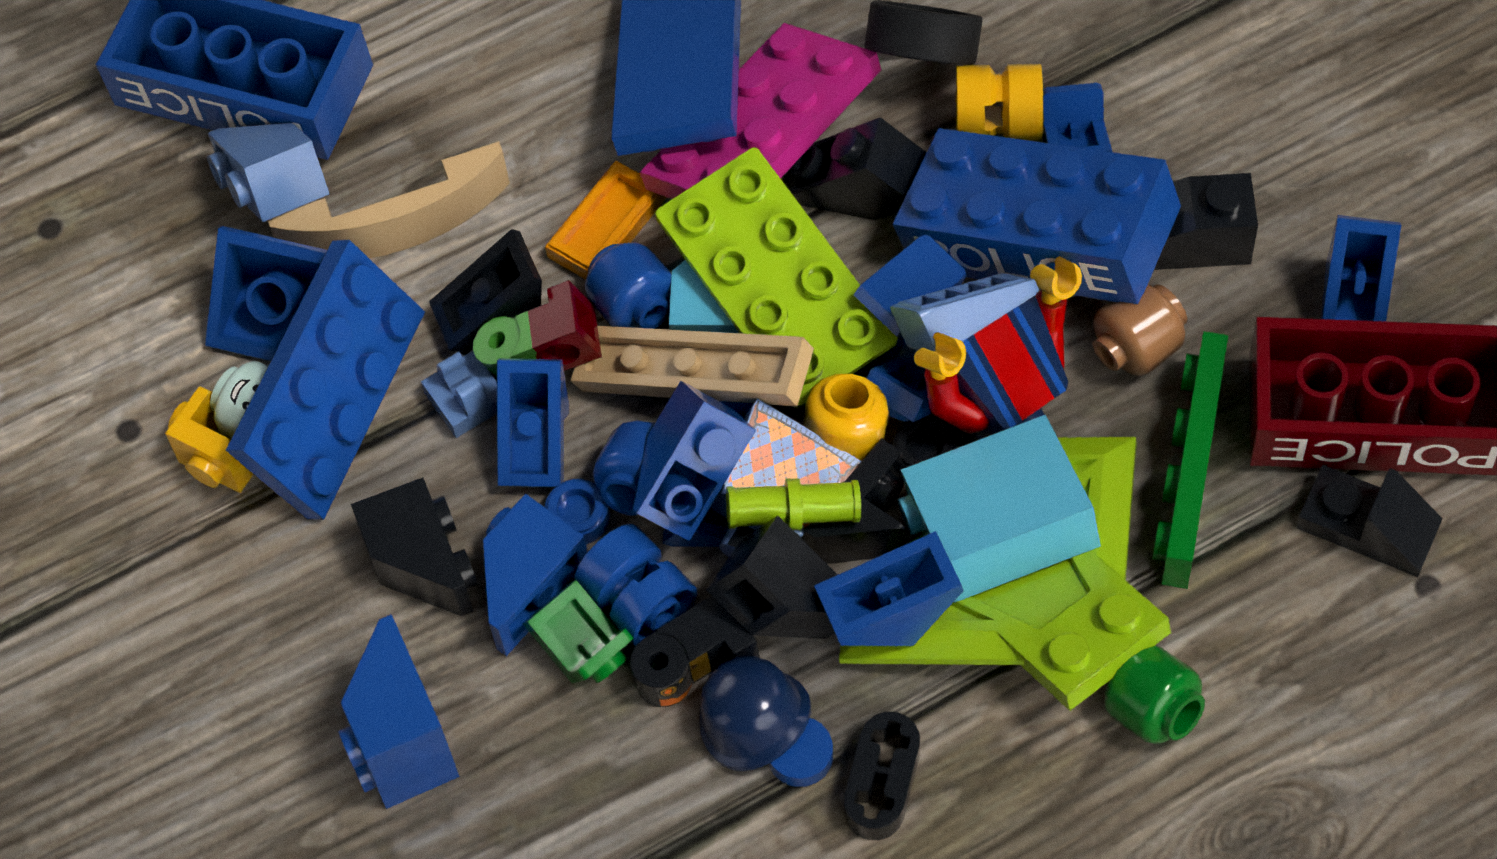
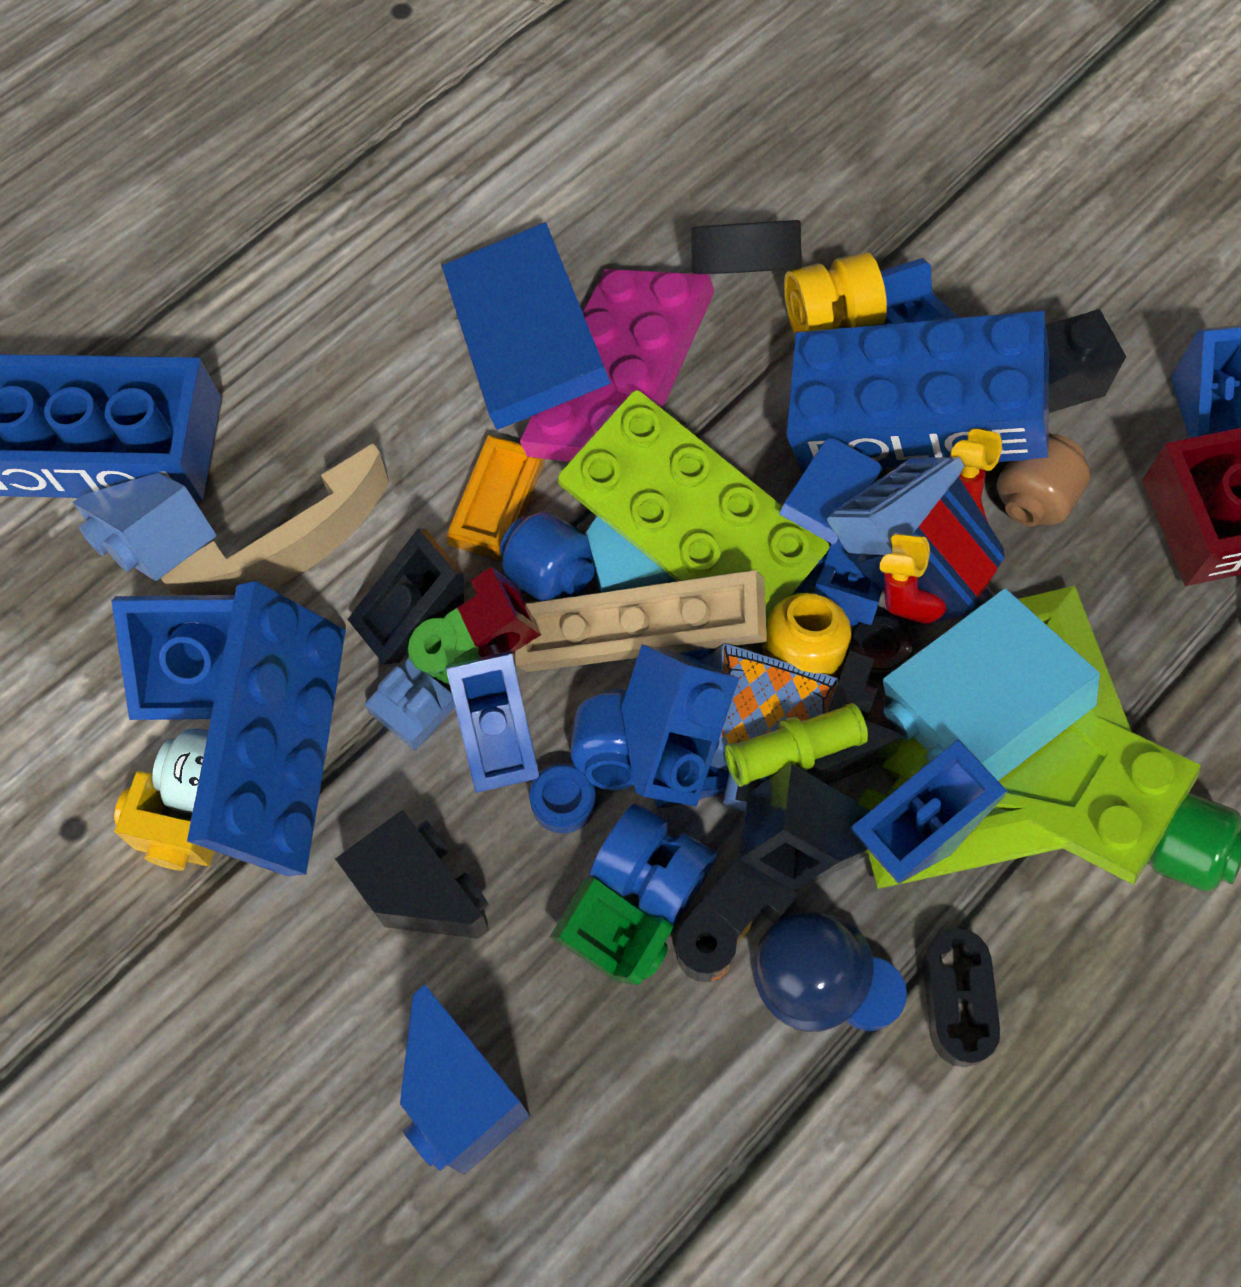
camera: 20 degrees left, 5 degrees up
blue slope [483,494,587,656] -> none
black slope [787,117,927,220] -> none
green plate [1153,331,1228,589] -> none

